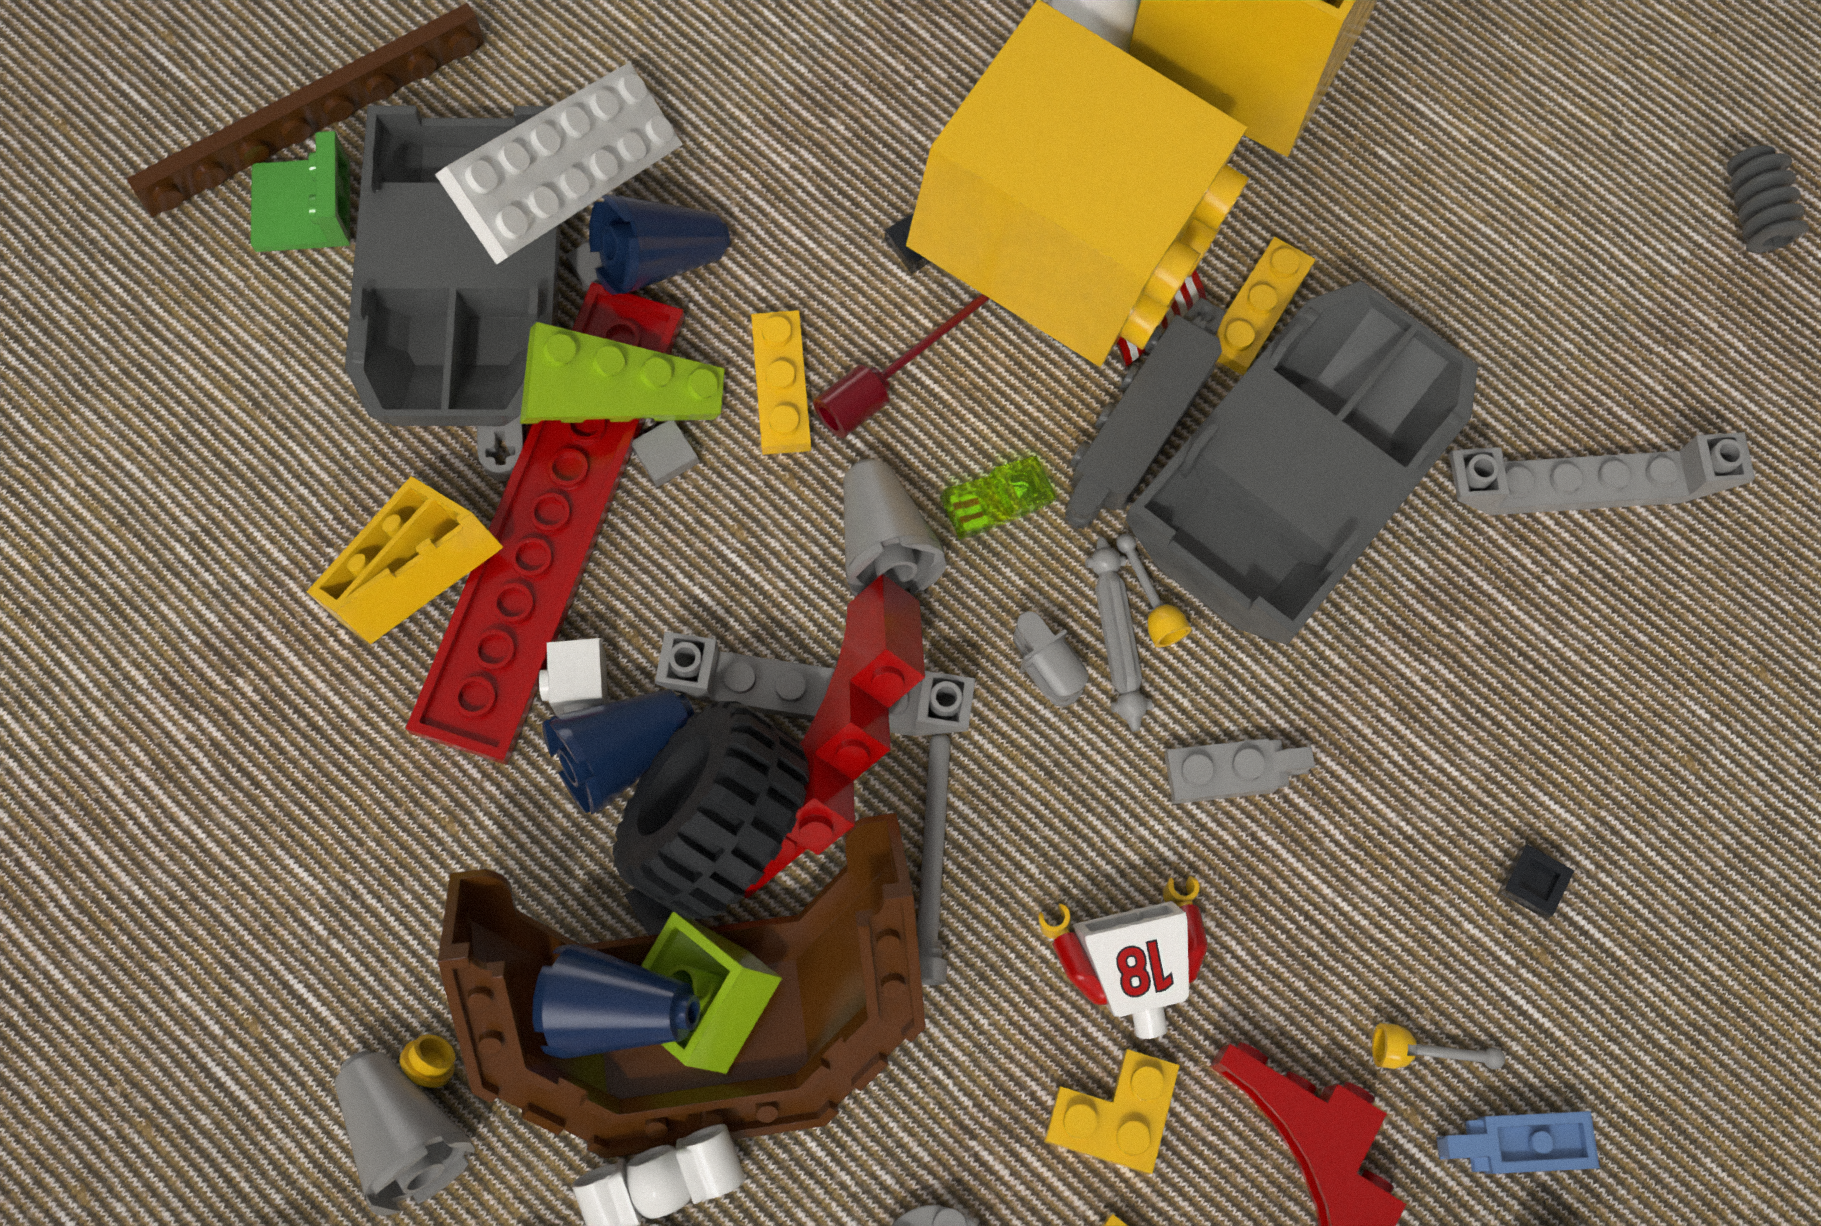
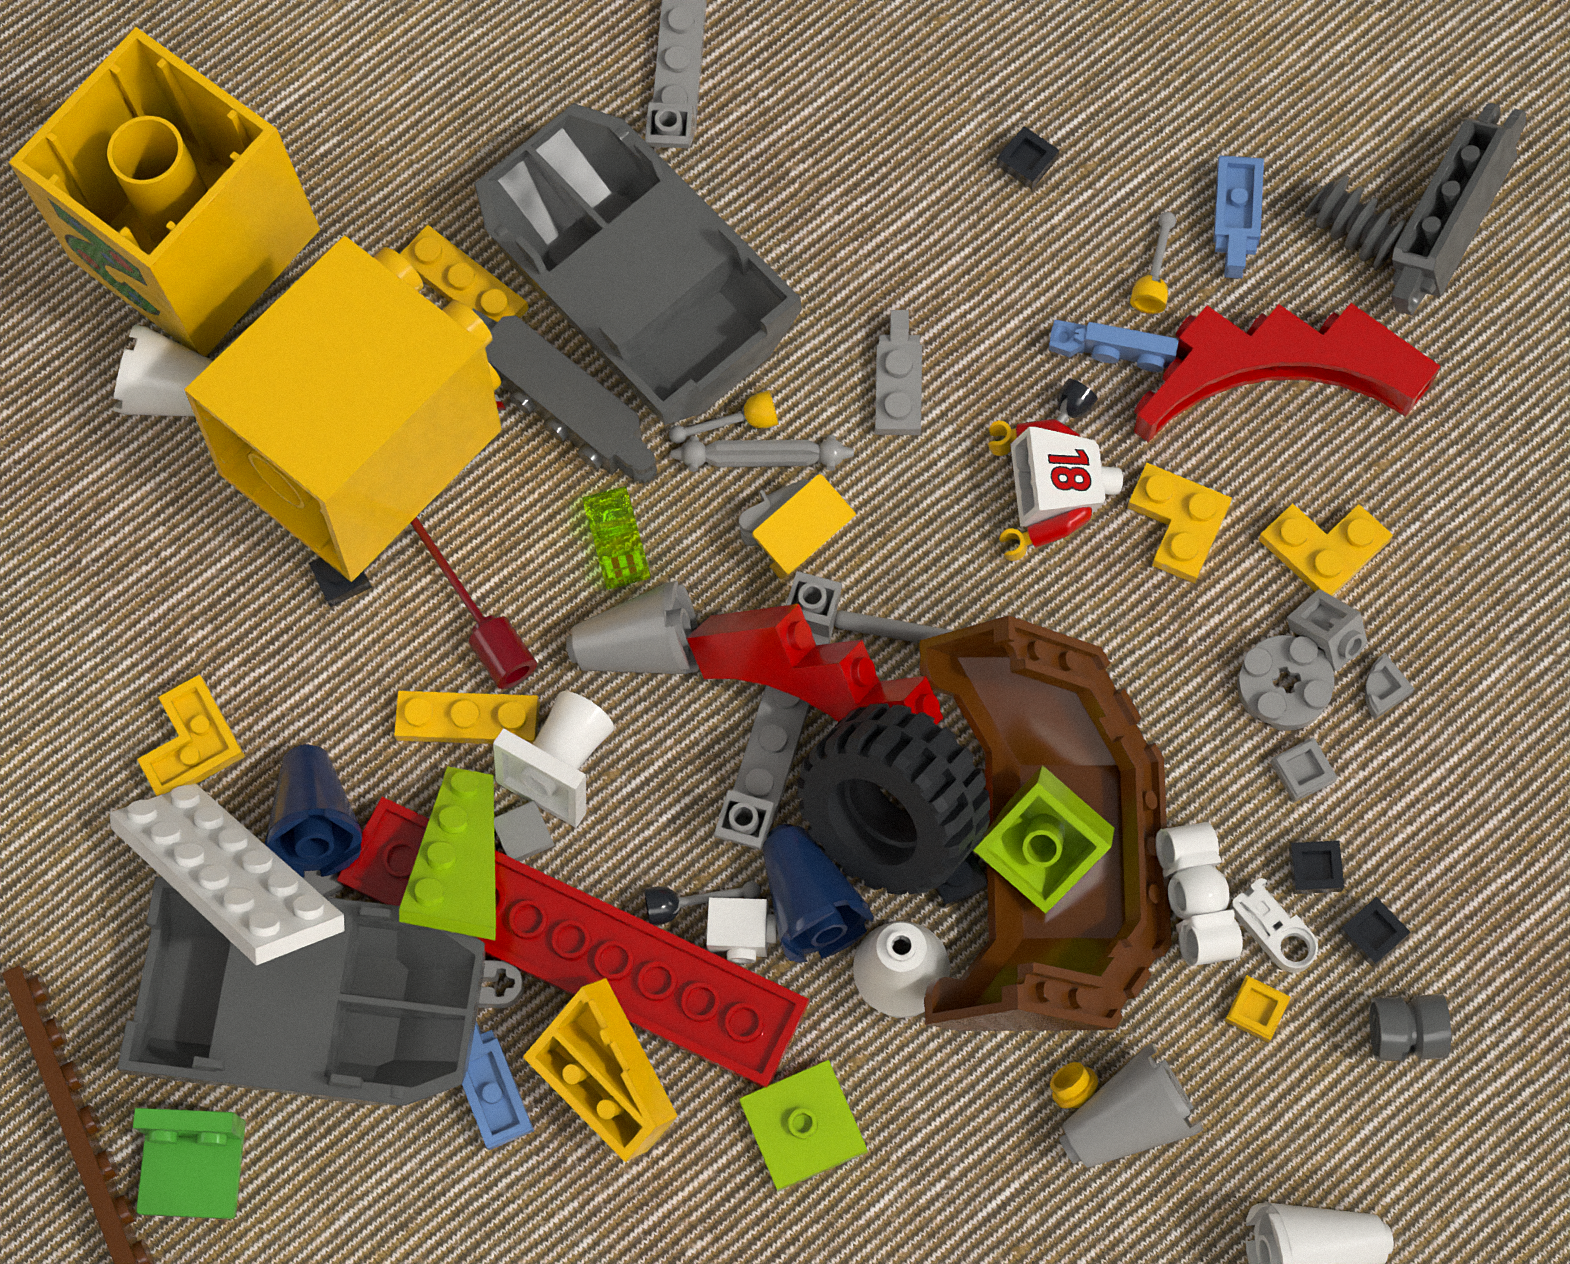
camera: 70 degrees left, 0 degrees up
dark blue cone [532,944,701,1059] -> none
none -> yellow plate [137,674,246,796]
none -> medium blue hinge [462,1021,534,1150]
none -> white plant [493,691,614,828]
none -> hinge [644,881,761,926]
none -> lime plate [739,1060,868,1192]
none -> yellow panel [752,474,857,580]
none -> white cone [853,921,950,1018]
none -> medium blue hinge [1049,320,1179,372]
none -> black hinge [1056,378,1098,424]

